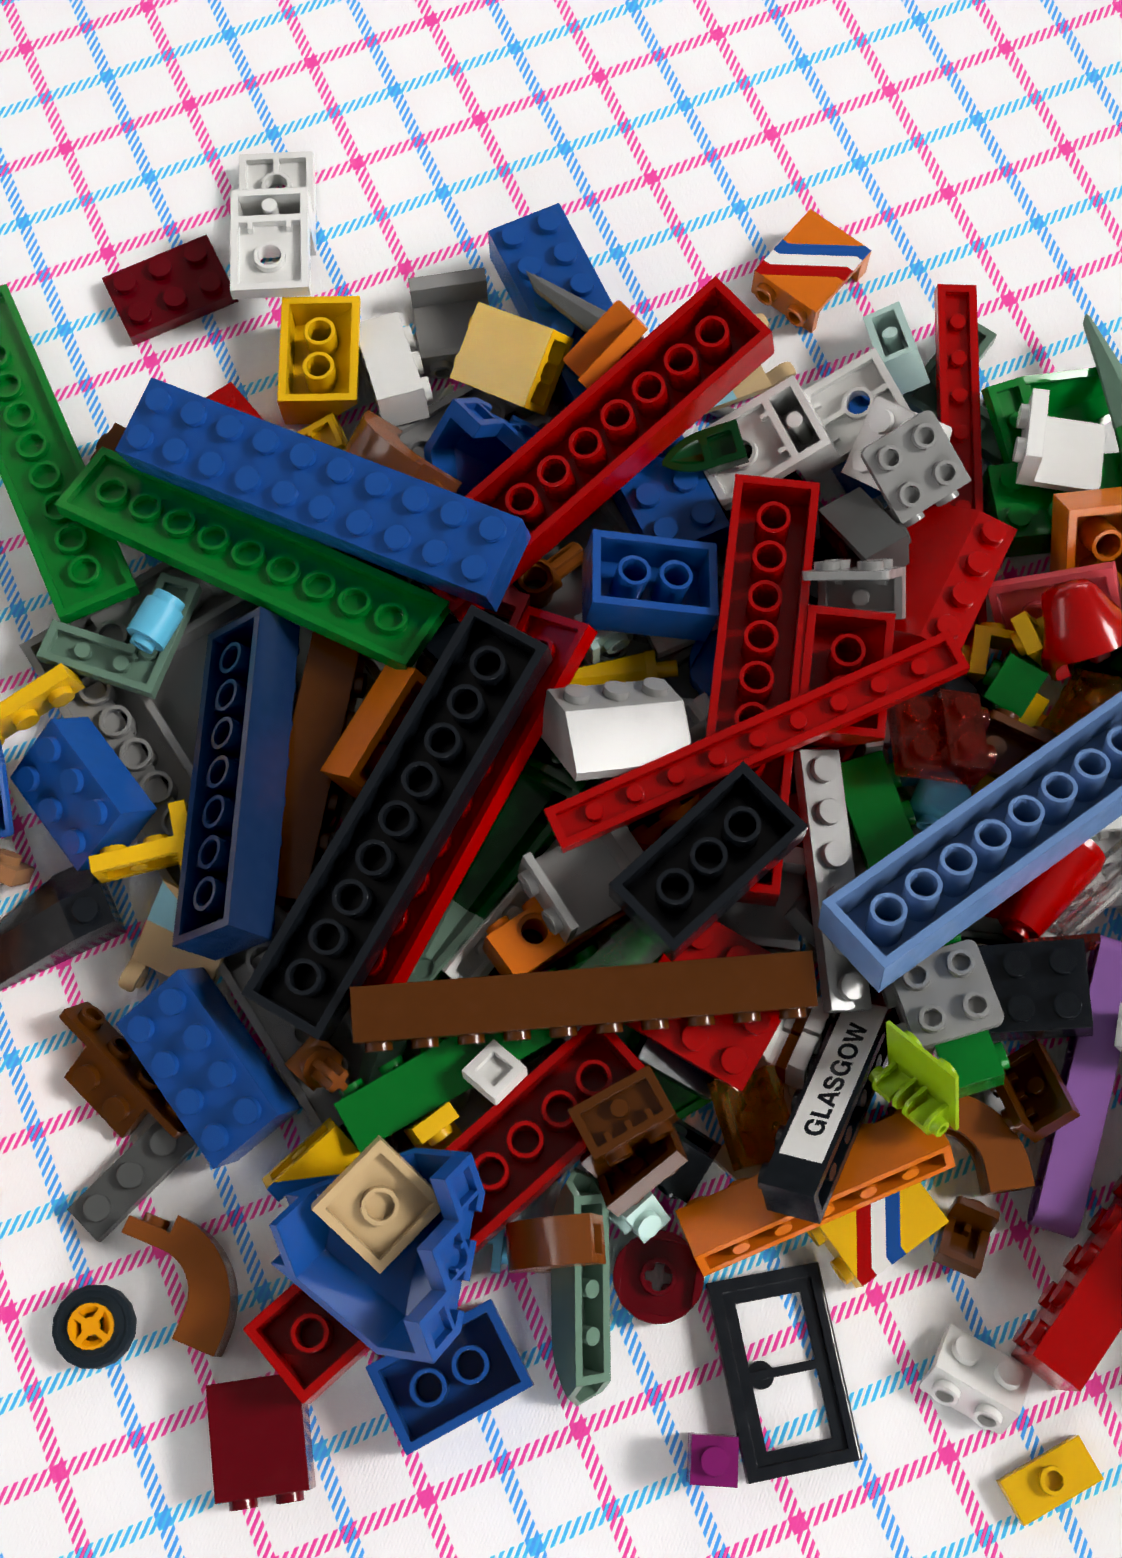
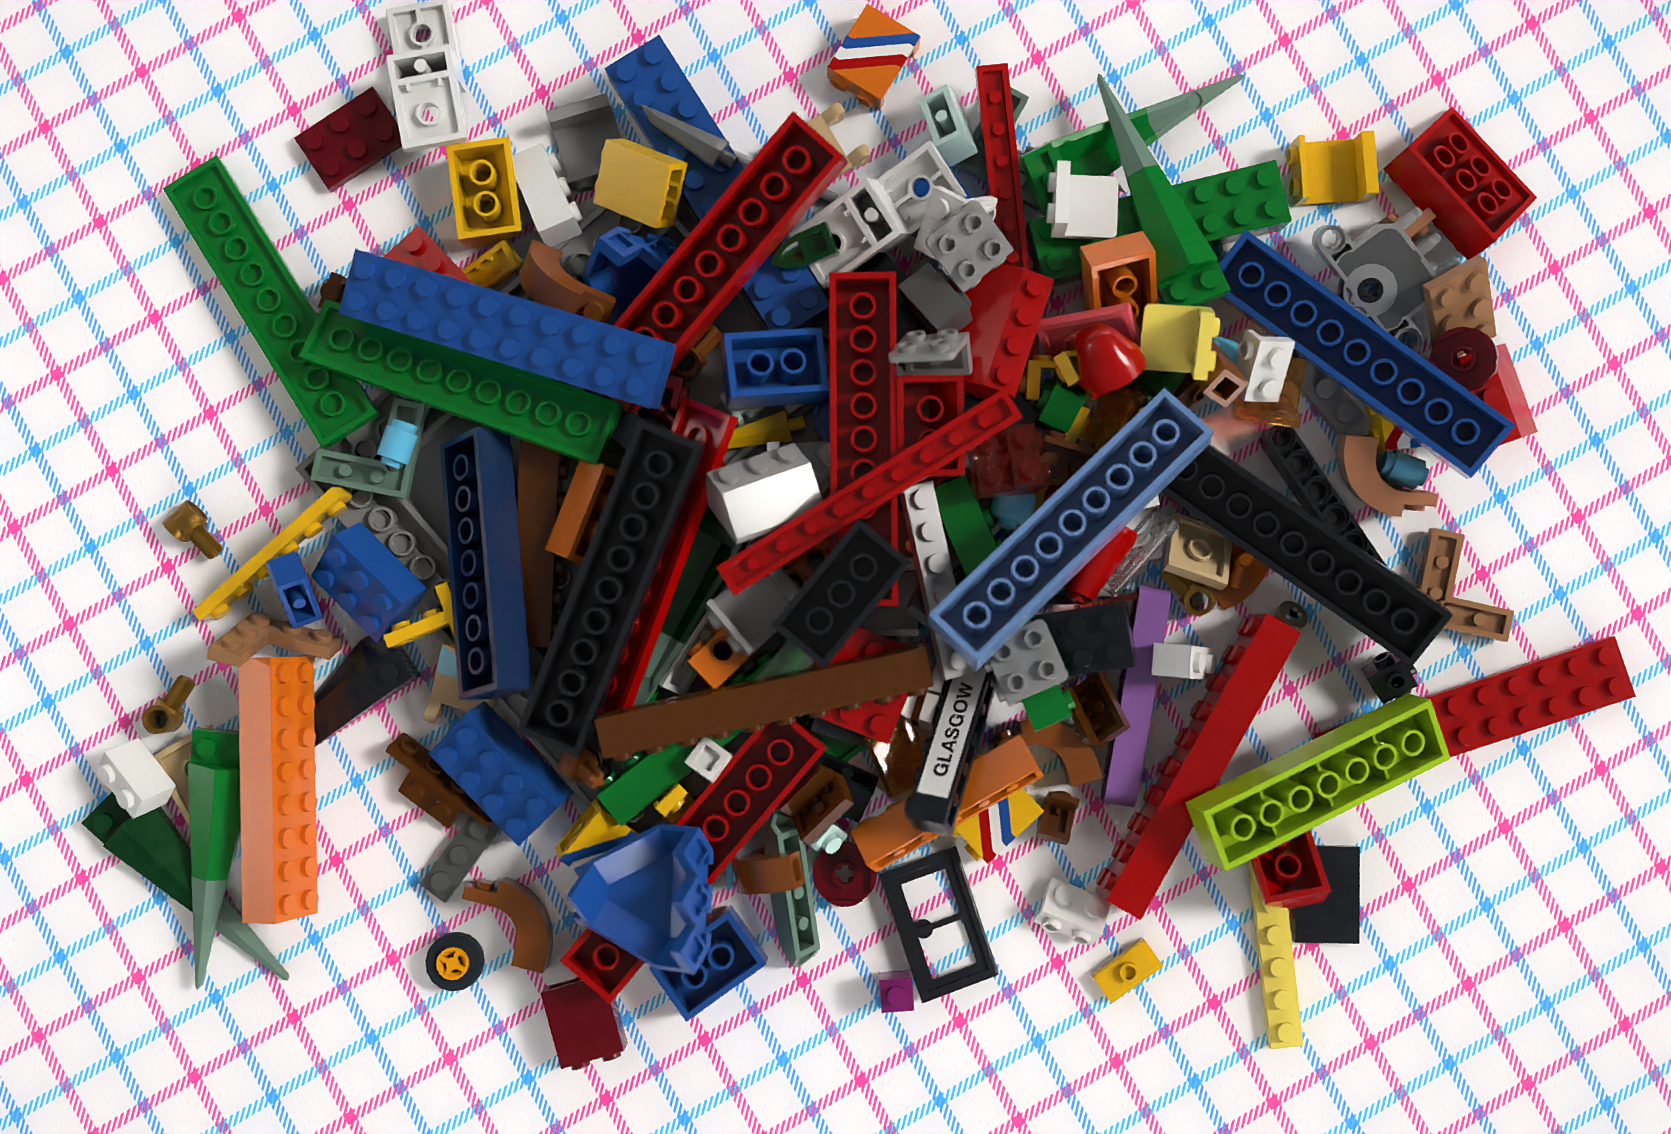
camera: 10 degrees left, 15 degrees up
tan plate [311,1135,441,1274] -> none
orange bracket [563,300,648,388] -> none
reddish brown bracket [568,1065,679,1166] -> none
lime hinge [868,1020,959,1137] -> none

